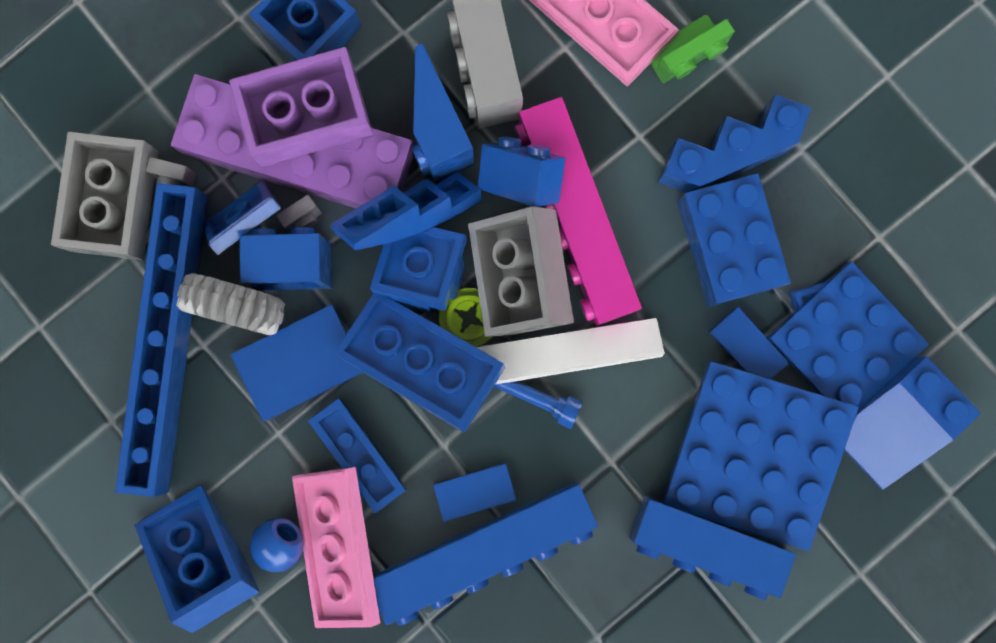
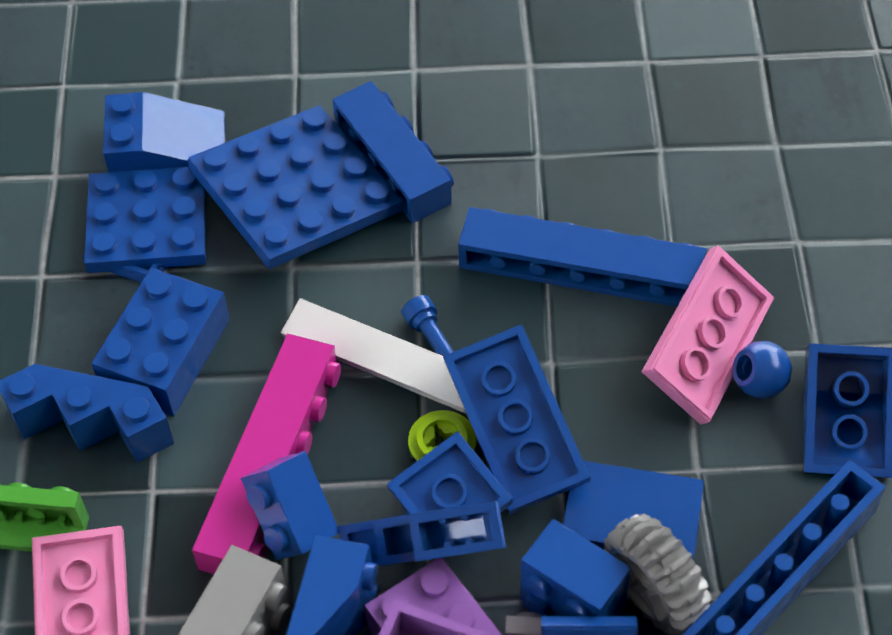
camera: 140 degrees left, 30 degrees down
blue plate [308,398,407,513] -> none
blue tile [433,463,516,522] -> none
light grey brick [468,206,574,337] -> none
blue tile [708,307,789,379] -> none

